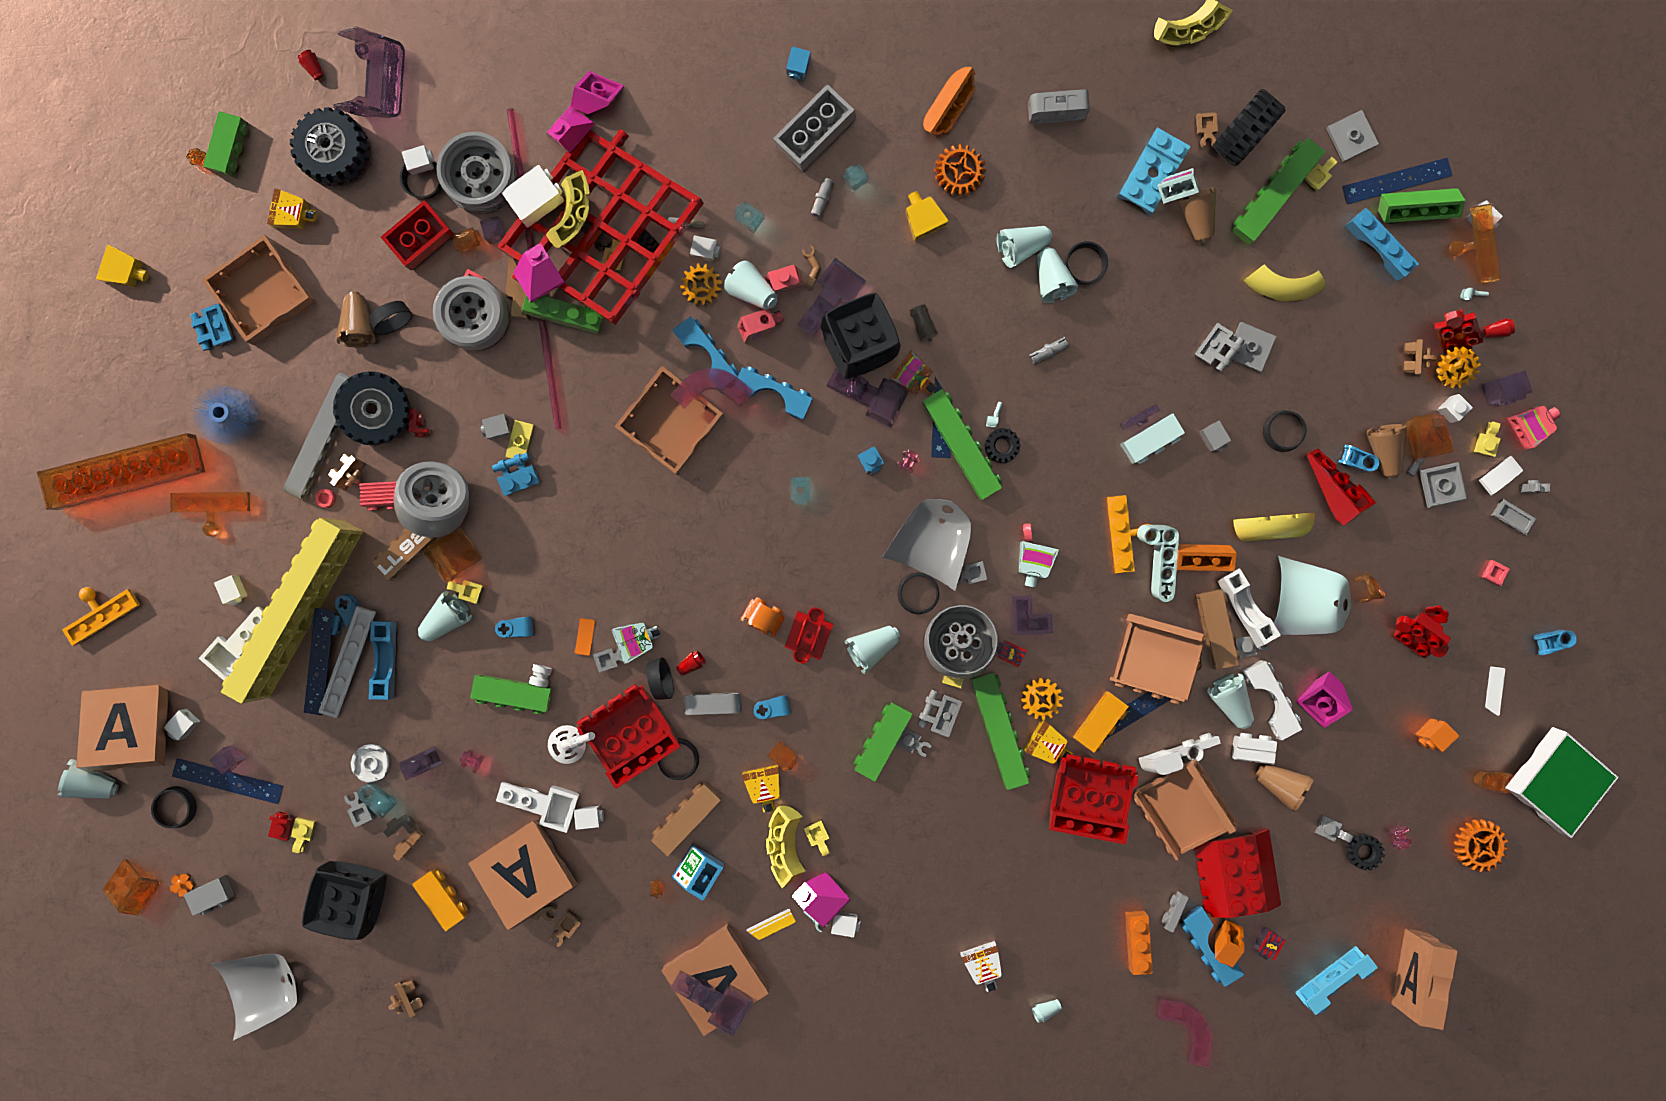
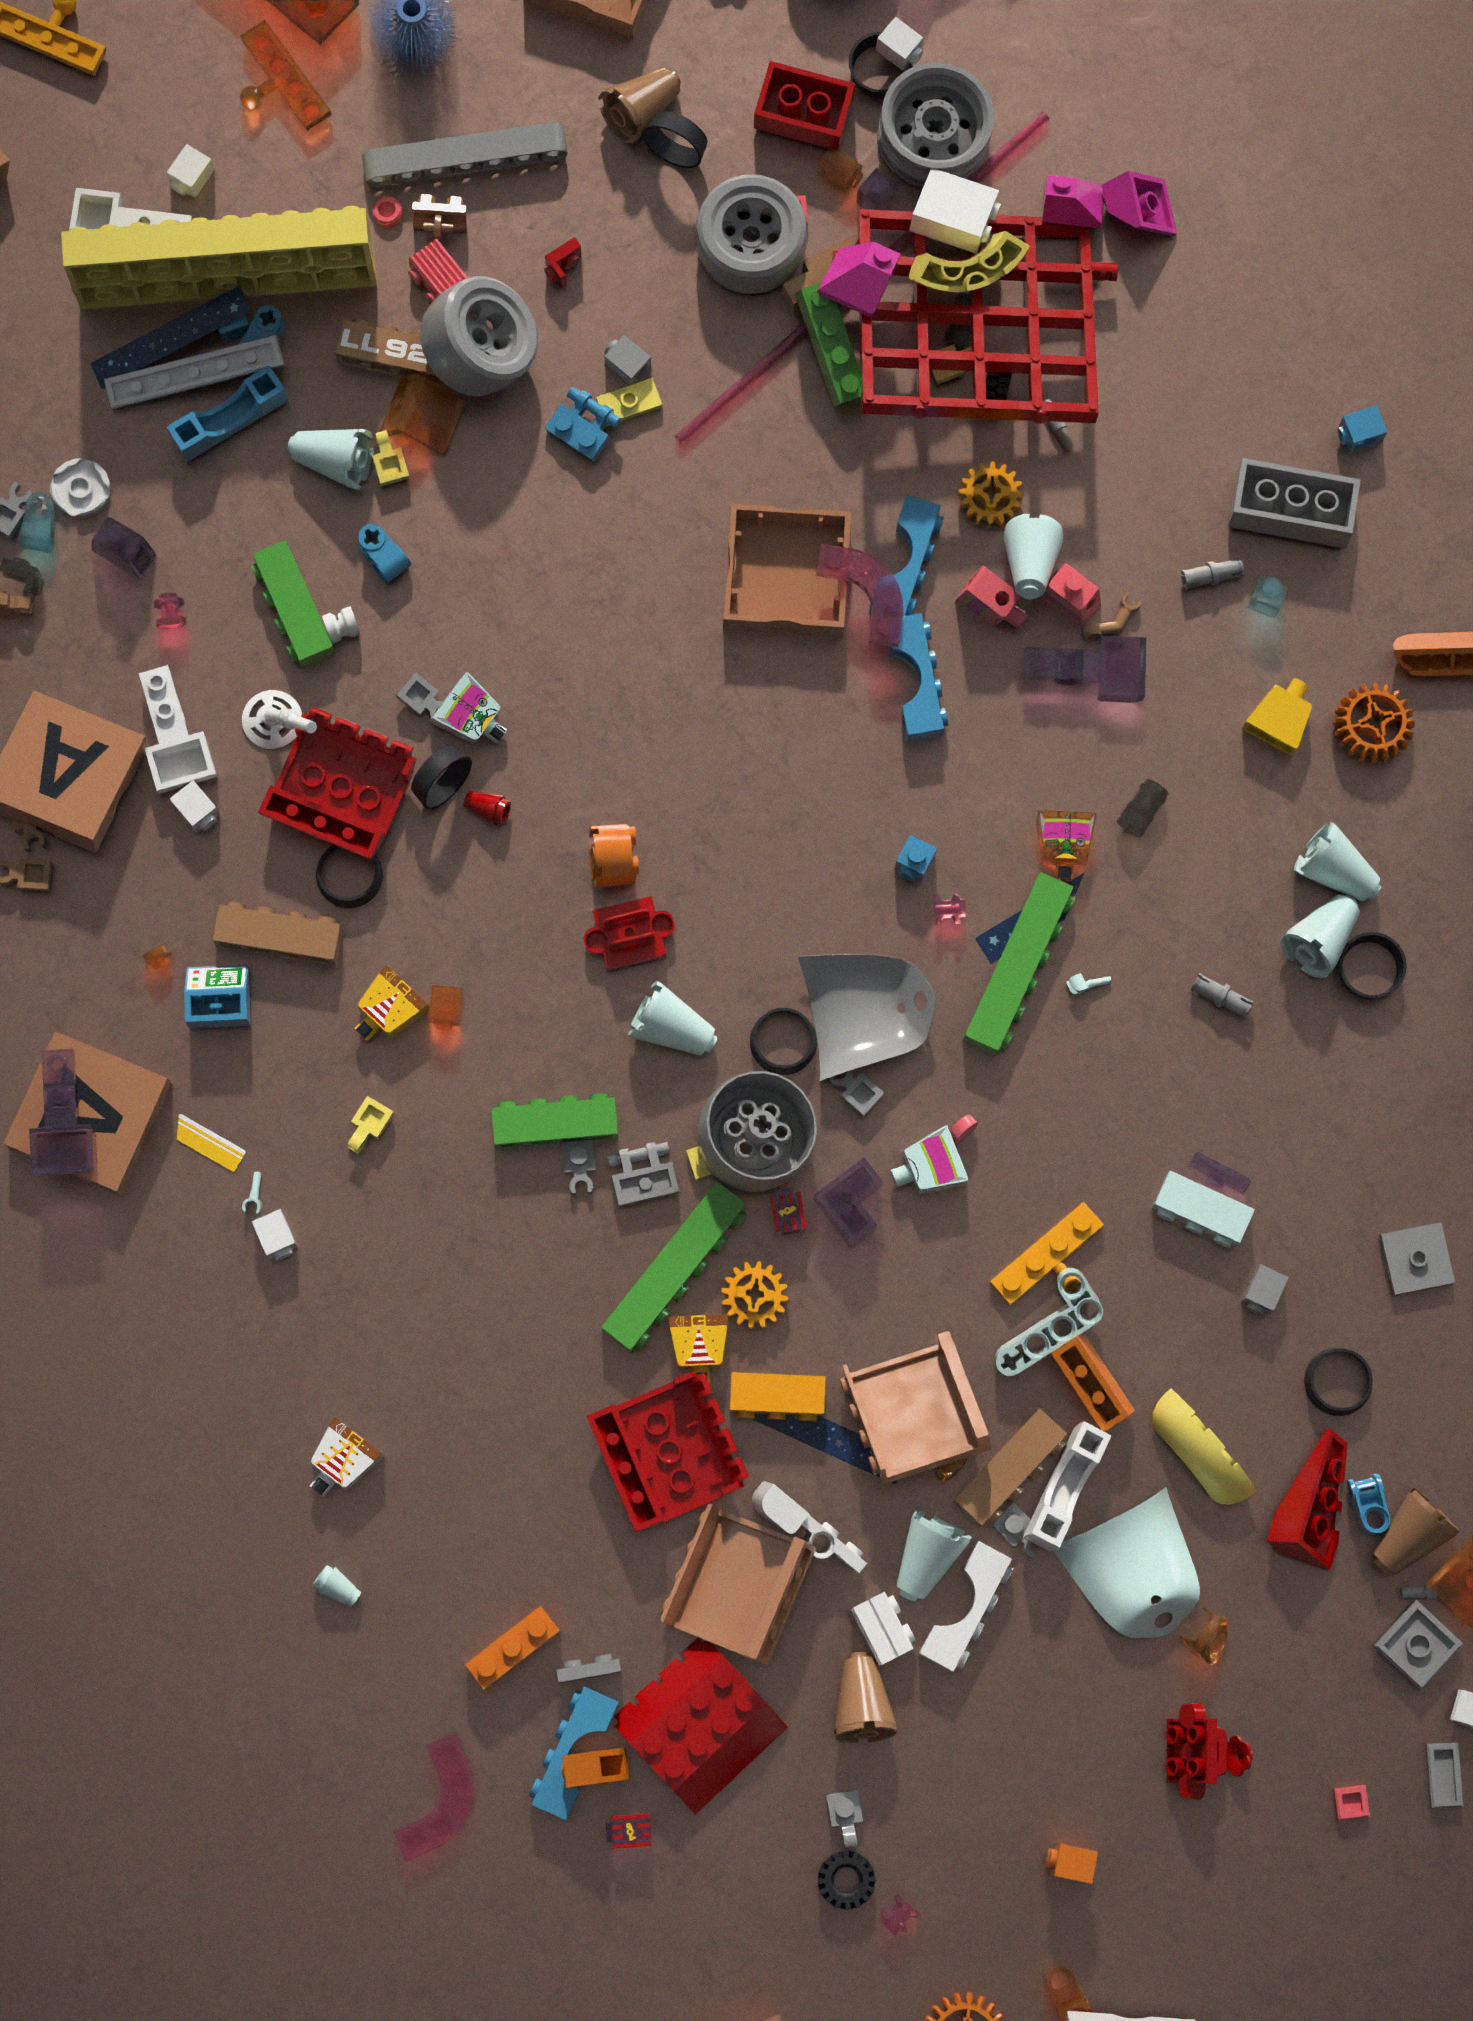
camera: 50 degrees right, 10 degrees down
black wheel [333,371,410,446] -> none
orange sticker [575,618,595,656] -> none
light grey beam [684,693,740,715] -> none
white brick [690,235,720,262] -> none
clear light blue brick [734,202,765,233] -> none
dark azure piece [754,695,791,719] -> none
light yellow brick [766,806,806,888] -> none
clear light blue brick [791,477,811,505] -> none
dark pink slope [792,872,851,928] -> none
black piece [821,293,901,379] -> none
clear purple plate [826,368,908,428] -> none
black tyre [985,428,1021,463] -> none
light grey plate [1195,323,1245,373] -> none
medium azure piece [1295,946,1378,1015] -> none
dark pink slope [1297,671,1352,728] -> none
white sticker [1485,667,1505,716] -> none
dark azure piece [1533,630,1577,655] -> none

